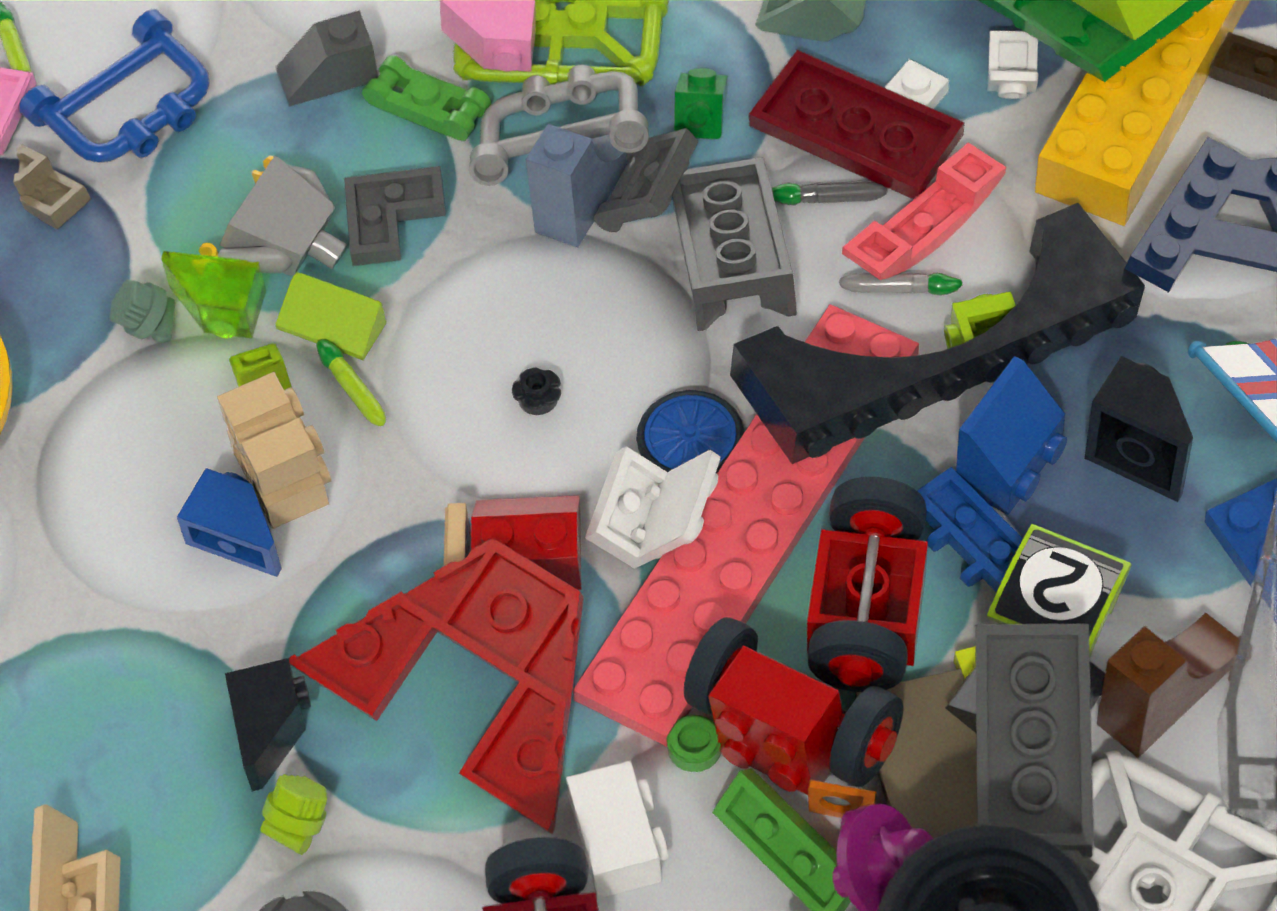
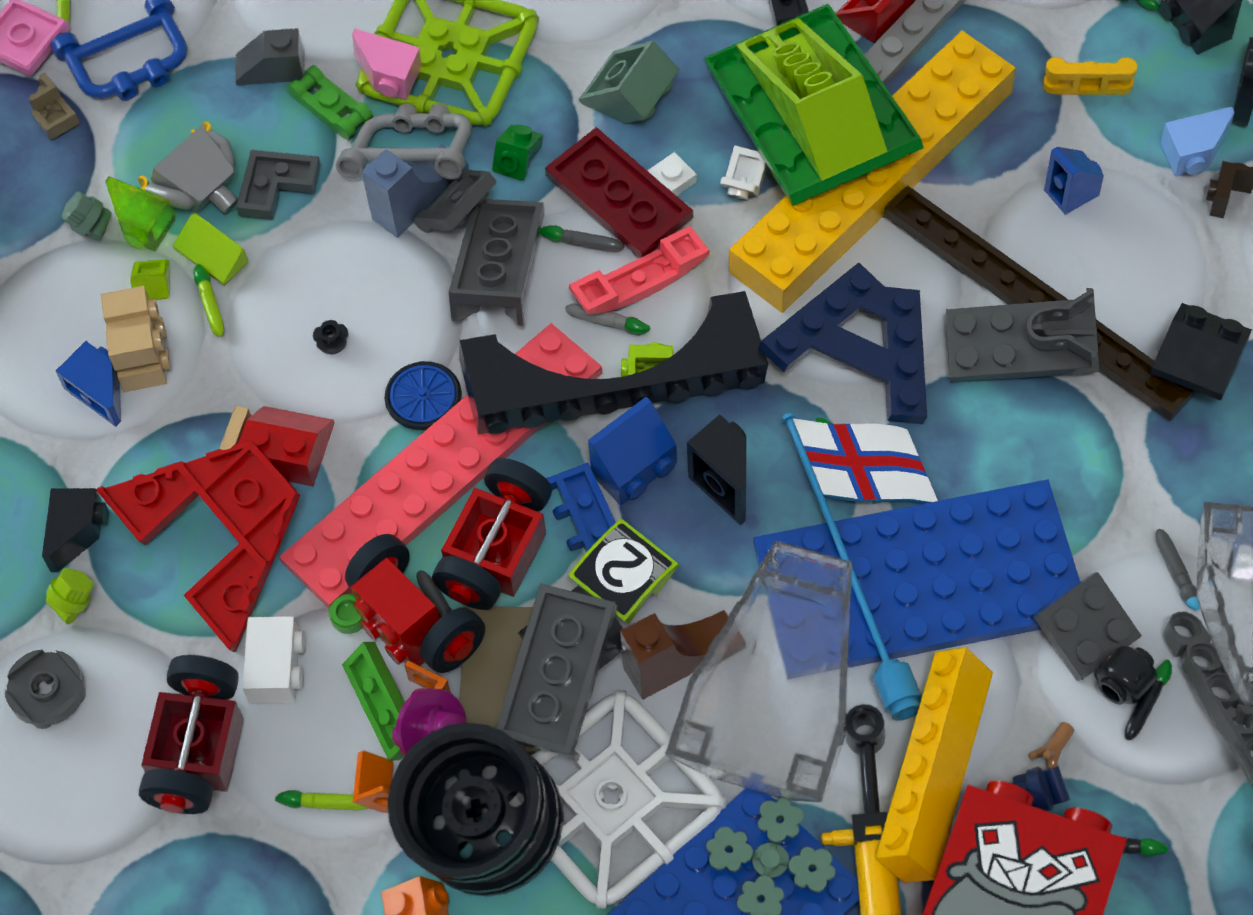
camera: 15 degrees right, 5 degrees up
white bracket [585,446,720,569] -> none

